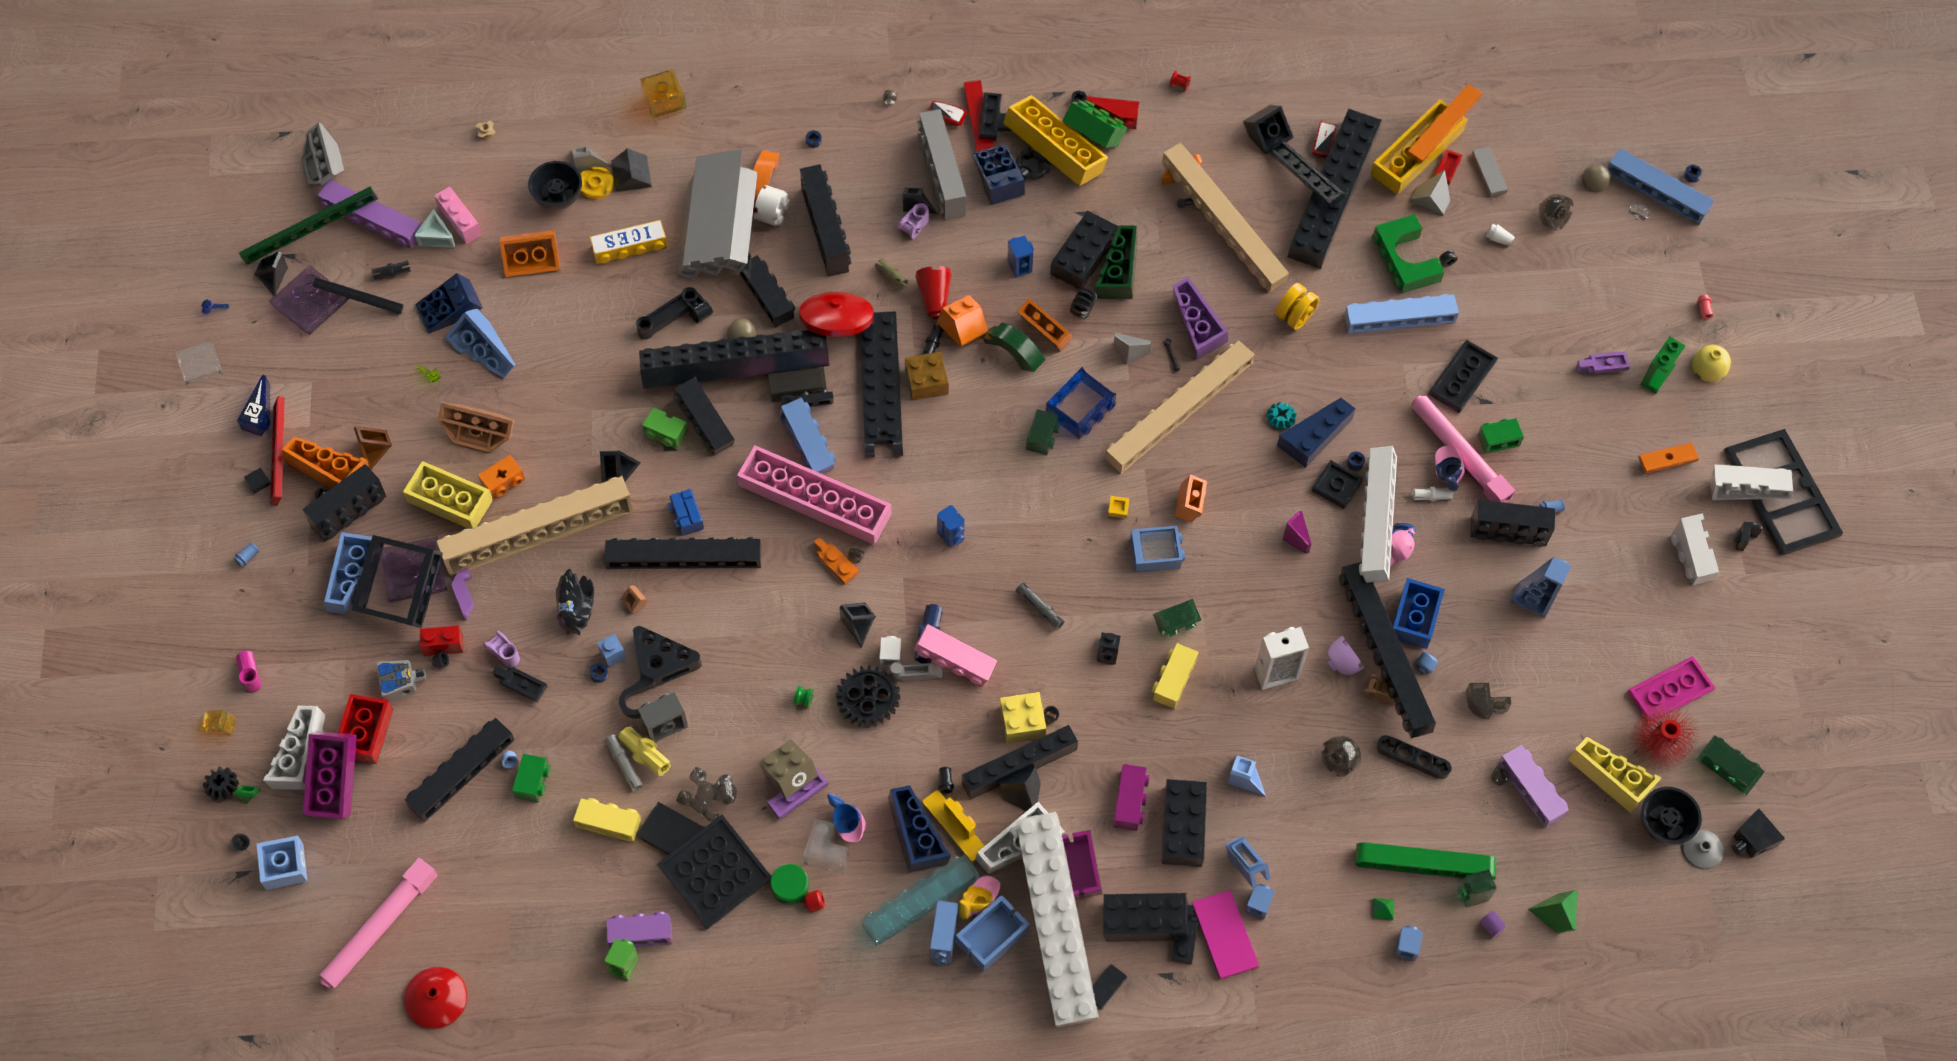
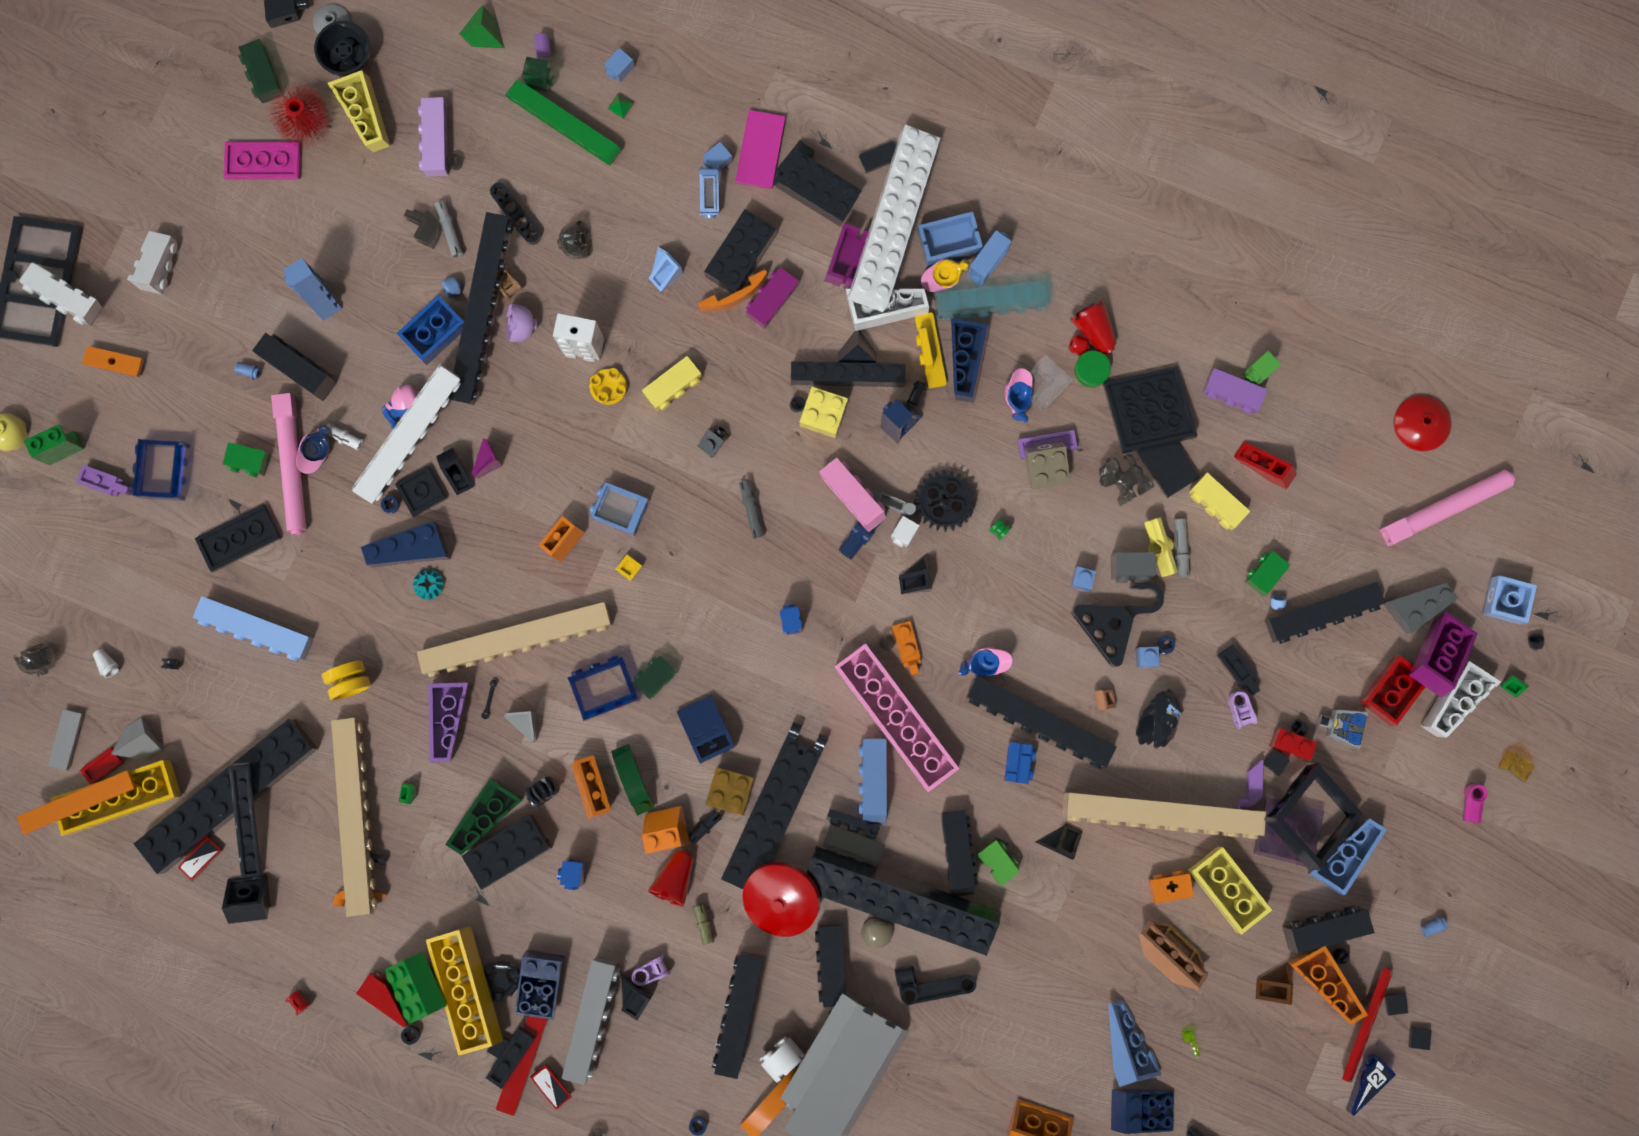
camera: 150 degrees left, 20 degrees up
black gear [203,766,239,802] -> none
brick [590,220,667,264] -> none
clear green brick [1153,599,1201,637] -> none
green arch [1372,214,1444,294] -> none
black bracket [1734,522,1762,551] -> none
none -> clear blue window [131,439,190,501]
none -> green slope [399,783,418,804]
none -> light grey pin [434,201,463,258]
none -> black slope [436,448,474,495]
none -> yellow dish [589,368,627,405]
none -> dark blue slope [676,695,736,764]
none -> orange slope [698,270,767,312]
none -> dark blue wedge [880,399,923,443]
none -> blue hair [958,647,1013,677]
none -> red cone [1070,299,1117,354]
none -> medium blue brick [1070,566,1096,592]
none -> red slope [1234,442,1297,490]
none -> black tile [1263,749,1290,776]
none -> dark grey wedge [1383,583,1458,634]
none -> black tile [1408,1027,1432,1050]

